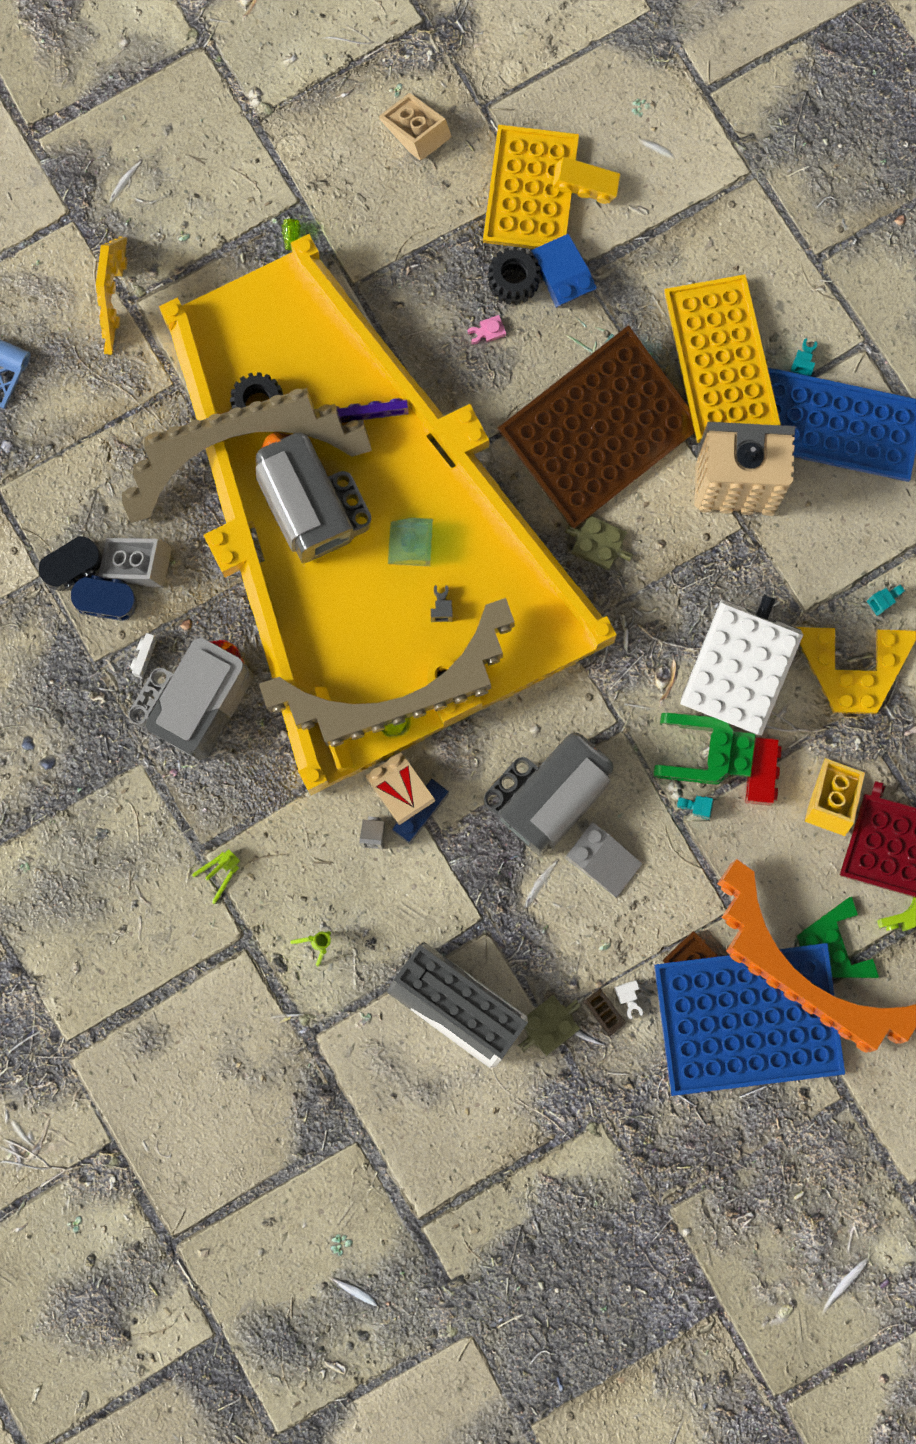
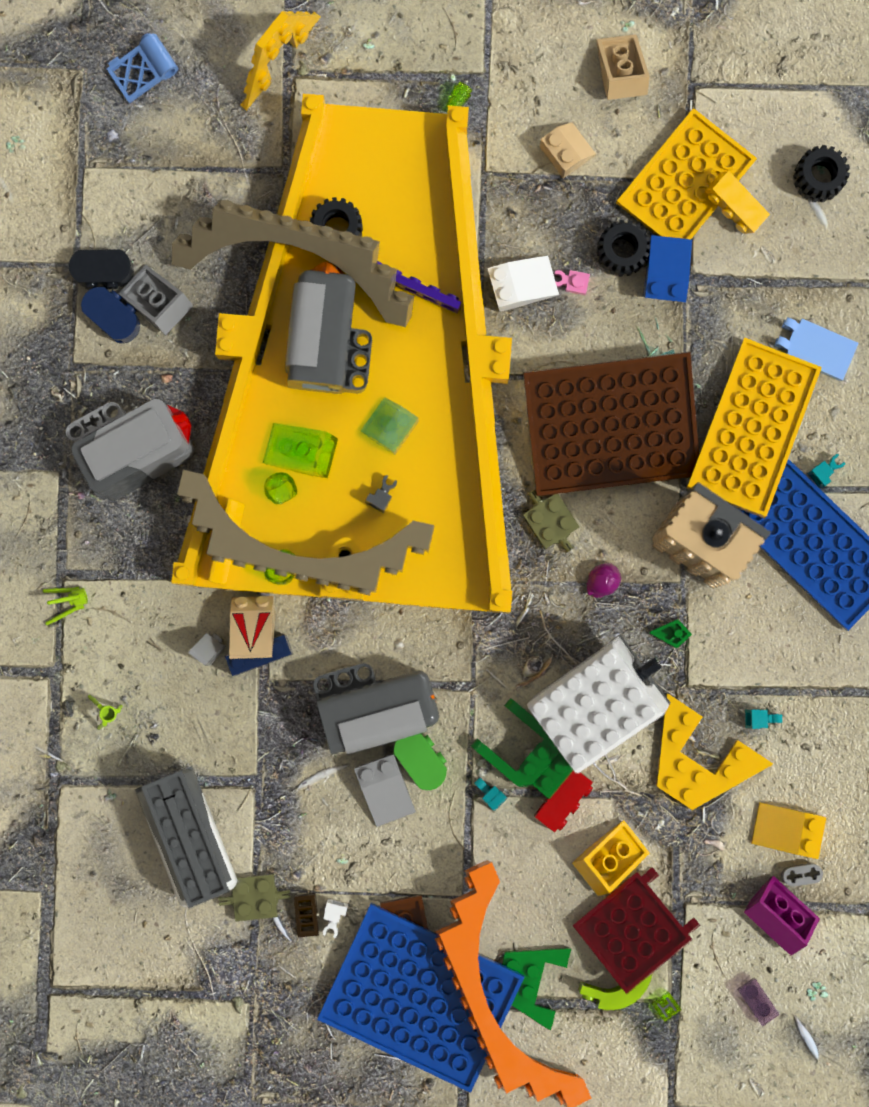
camera: 35 degrees right, 5 degrees up
white plate [131,633,157,679] -> none
none -> clear neon green slope [263,423,338,479]
none -> clear neon green hair [264,472,297,504]
none -> bright green brick [394,733,447,790]
none -> white slope [488,256,559,312]
none -> tan slope [539,122,596,179]
none -> magenta hair [587,563,622,598]
none -> green piece [650,619,692,649]
none -> light blue tile [774,317,859,381]
none -> black tyre [793,145,850,202]

